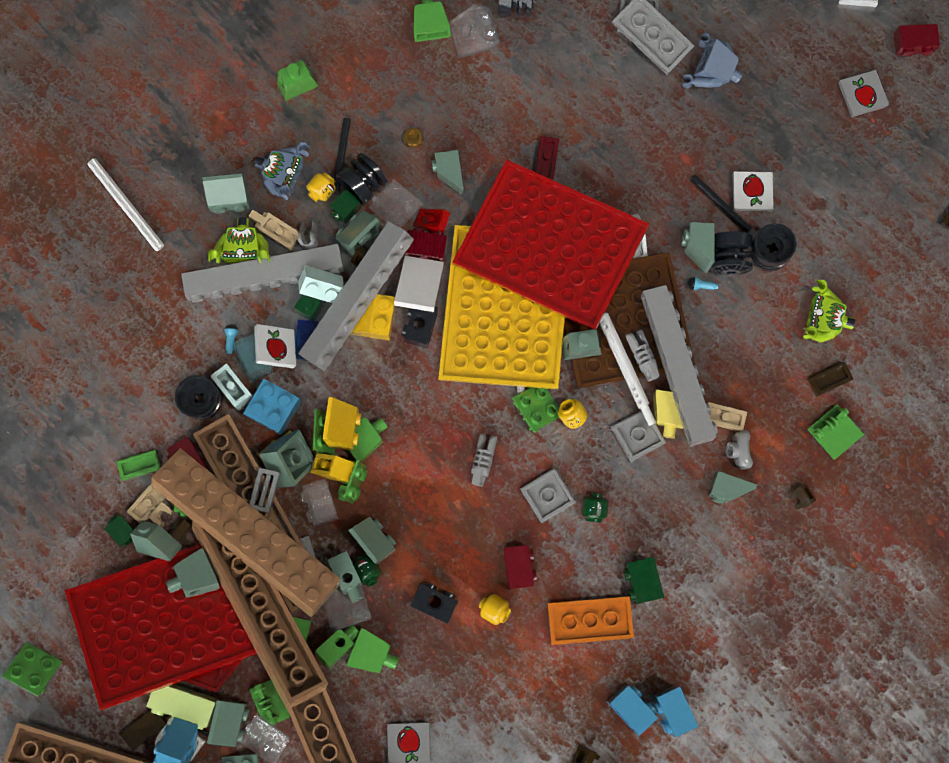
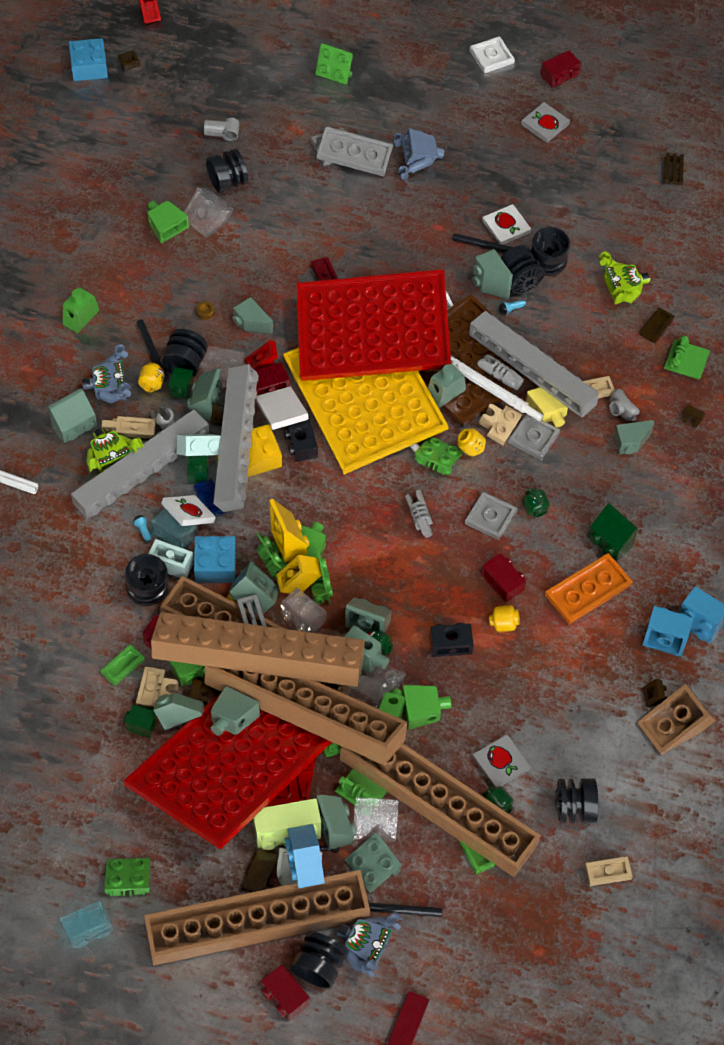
camera: 30 degrees left, 20 degrees down
none -> tan plate [479,404,522,445]

